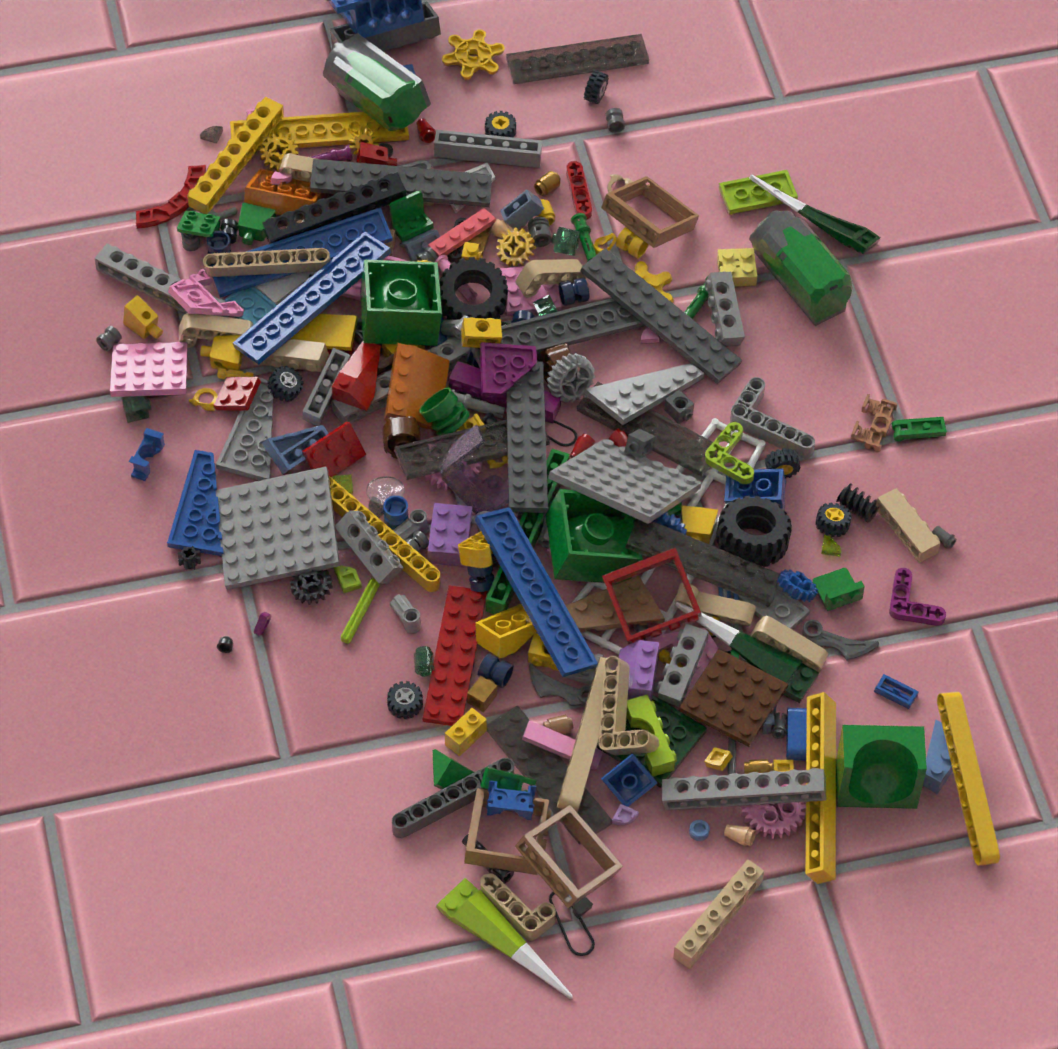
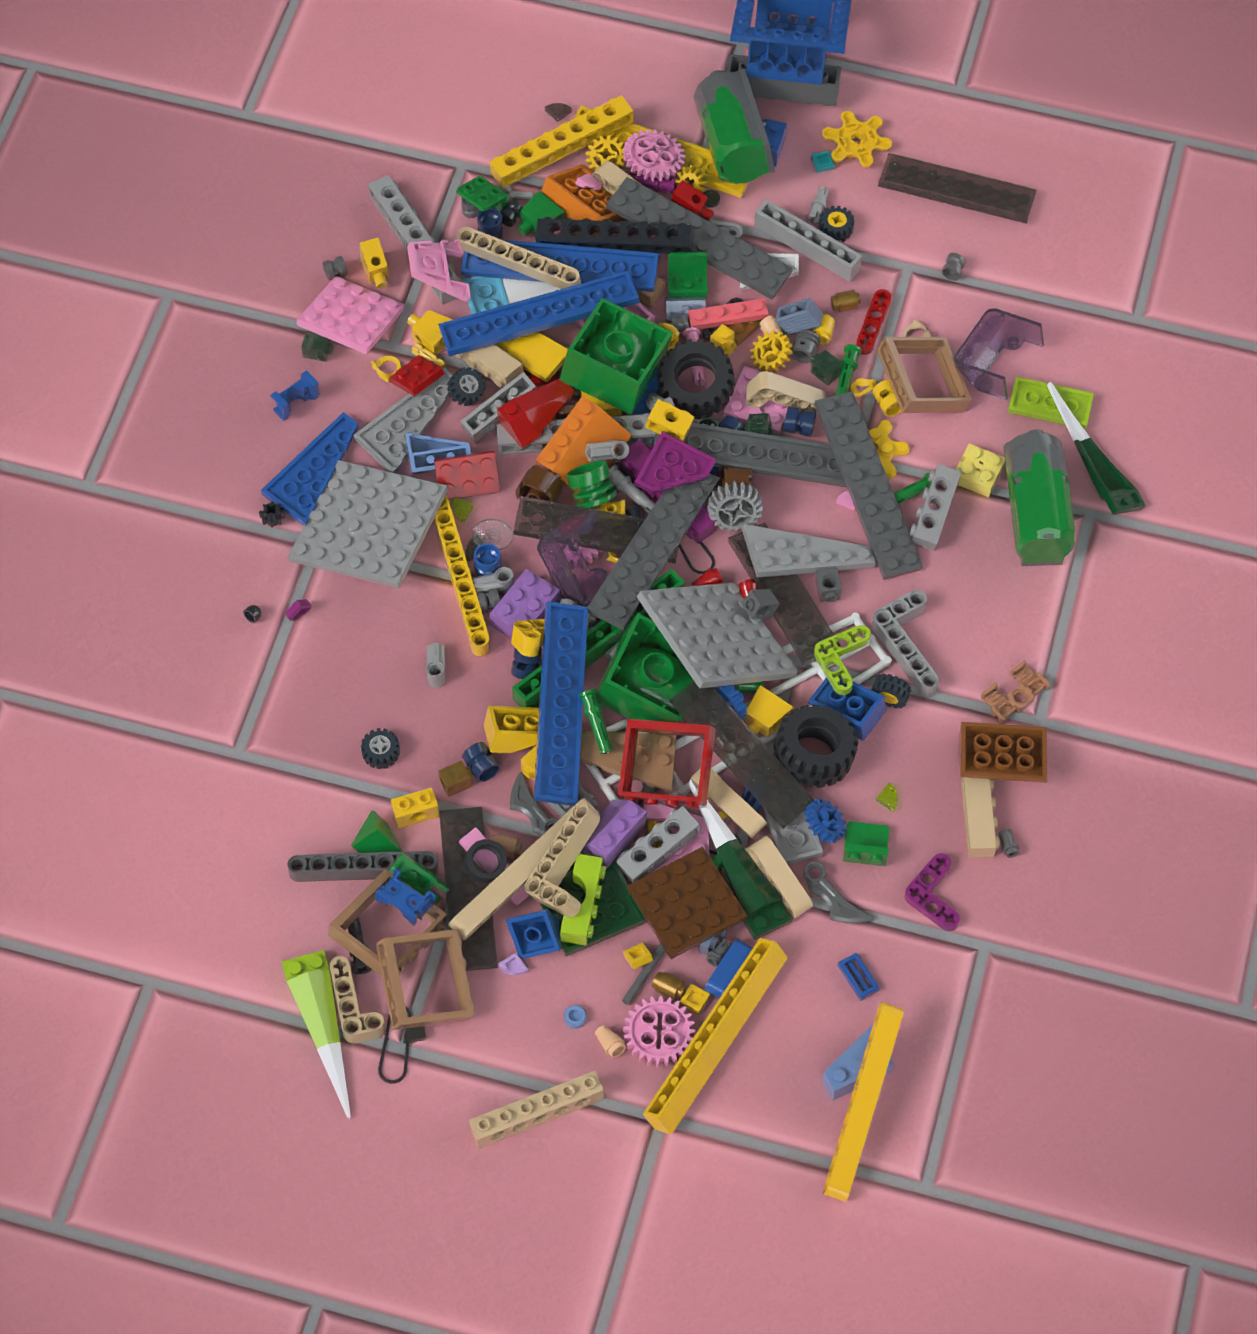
camera: 30 degrees right, 5 degrees up
red tile [136,165,206,229] -> none
tan beam [179,313,254,348] -> none
black gear [290,570,333,605] -> none
lime tile [333,565,362,593] -> none
light grey brick [335,511,404,584] -> none
lime axle [340,578,380,644] -> none
clear green brick [414,646,434,677] -> none
red cone [416,118,436,143] -> none
red plate [422,585,487,726] -> none
black wheel [584,70,609,104] -> none
light grey brick [662,768,826,810] -> none
black wheel [815,502,852,537] -> none
black piece [836,483,879,523] -> none
green piece [836,725,927,809] -> none
green plate [891,417,947,442] -> none
none -> black tyre [464,839,507,883]
none -> green pin [578,689,613,755]
none -> light grey piece [585,440,629,462]
none -> bright pink gear [623,129,685,182]
none -> light grey pin [808,186,830,224]
none -> teal tile [811,151,835,173]
none -> clear purple windscreen [954,308,1044,400]
none -> dark orange slope [959,722,1047,783]

